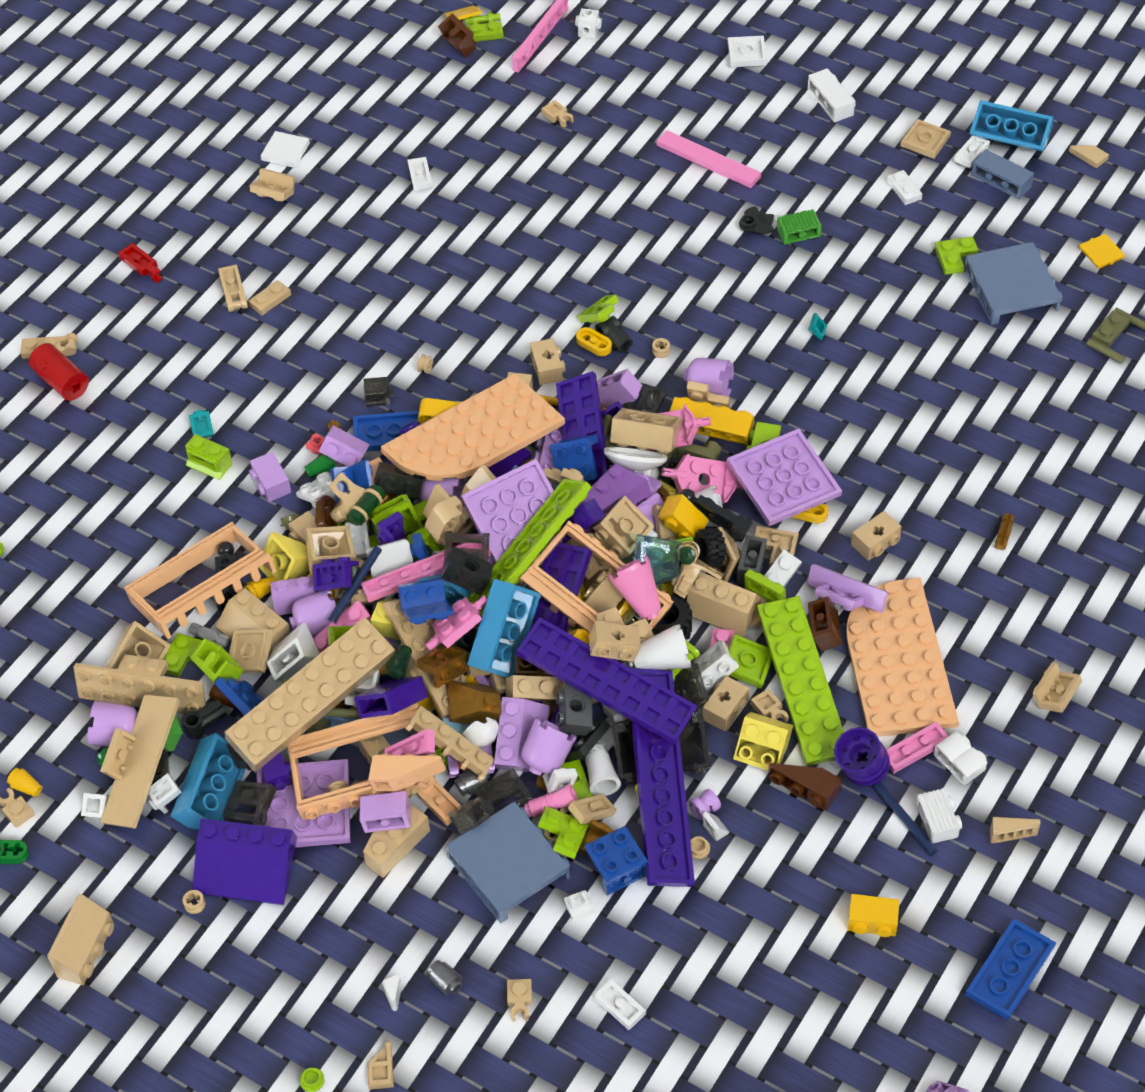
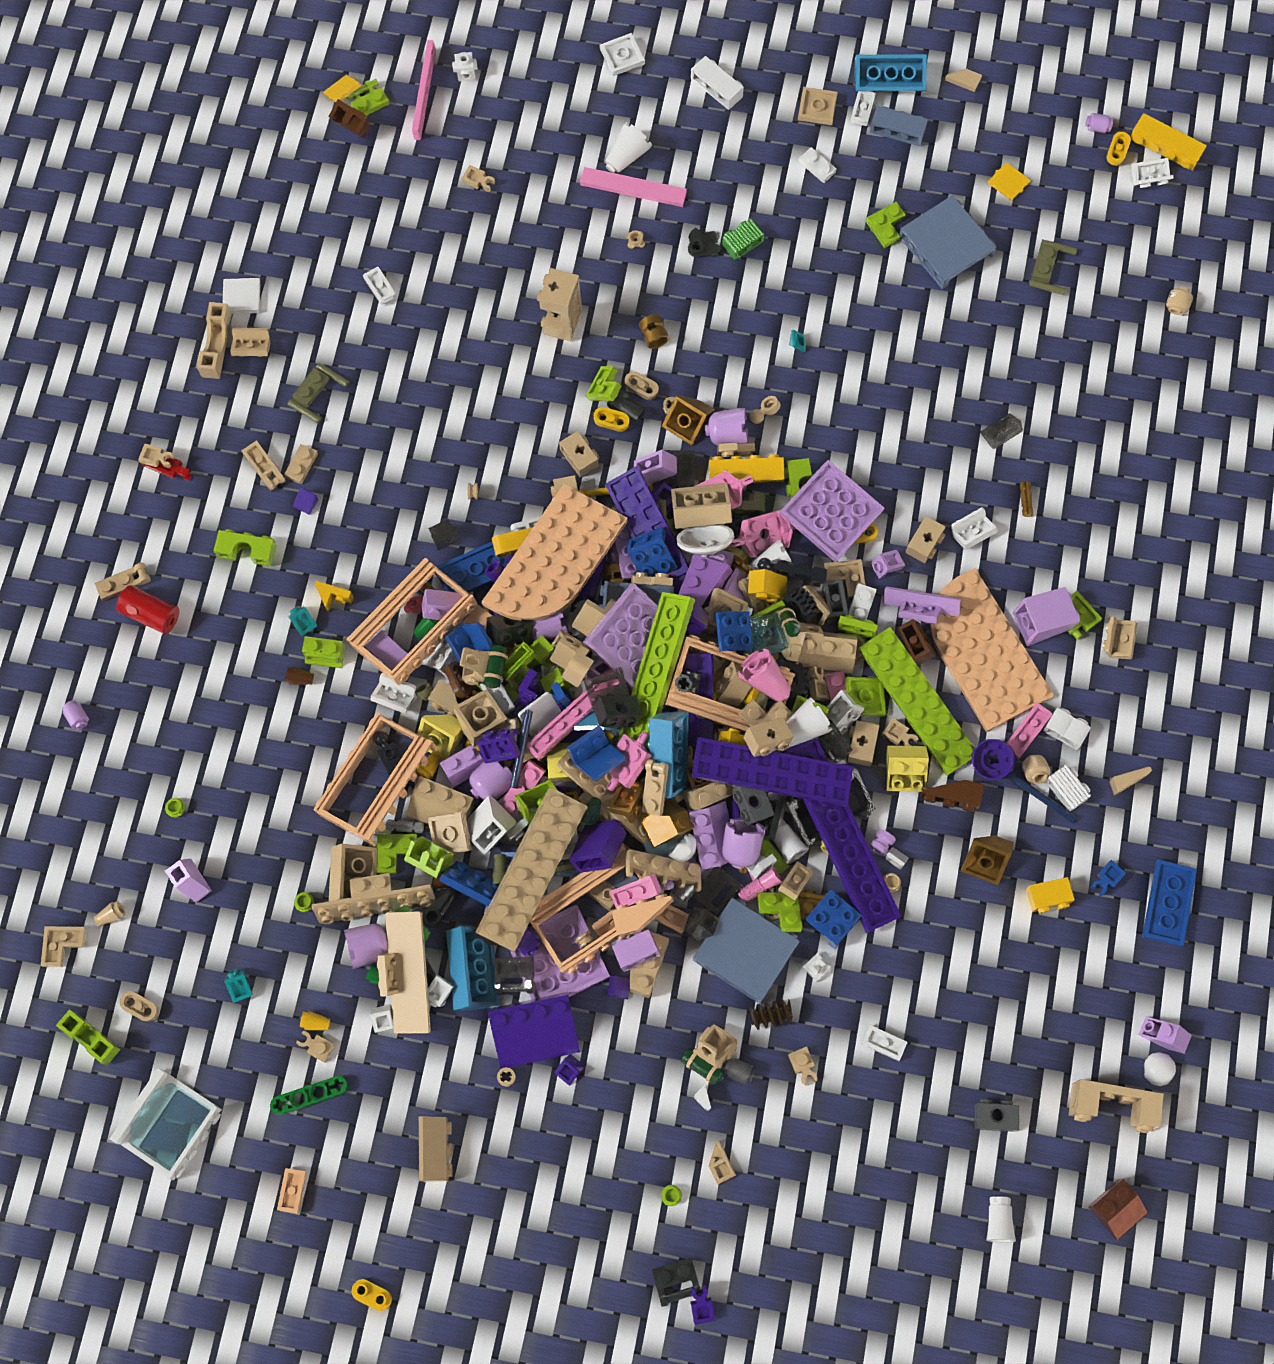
camera: 20 degrees left, 20 degrees up
none -> tan plate [138,444,175,468]
none -> tan arch [197,302,232,379]
none -> lime arch [213,529,277,567]
none -> reddish brown cone [285,666,314,685]
none -> olive plate [288,363,349,424]
none -> dark purple slope [293,487,318,515]
none -> lime plate [294,892,314,912]
none -> yellow slope [314,580,354,612]
none -> light nougat window [347,558,477,686]
none -> white bracket [371,673,416,714]
none -> tan plate [537,268,582,342]
none -> dark purple slope [554,1054,585,1086]
none -> white cone [605,122,652,173]
none -> dark purple slope [608,975,630,1000]
none -> tan plate [625,372,659,400]
none -> tan plate [626,230,645,249]
none -> pearl gold wheel [639,314,669,349]
none -> tan plate [641,759,669,817]
none -> pearl gold slope [661,395,715,445]
none -> pearl dark grey piece [675,670,701,693]
none -> tan piece [681,1024,737,1086]
none -> blue bracket [716,611,753,653]
none -> dark brown piece [749,999,793,1030]
none -> tan plate [750,396,780,424]
none -> tan plate [809,666,829,701]
none -> lavender bracket [871,550,905,579]
none -> white bracket [951,507,997,550]
none -> pearl gold slope [961,835,1014,885]
none -> clear smoke slope [980,413,1023,449]
none -> lavender slope [1013,587,1080,646]
none -> tan head [1022,755,1050,784]
none -> lime plate [1067,591,1102,639]
none -> blue plate [1091,860,1126,896]

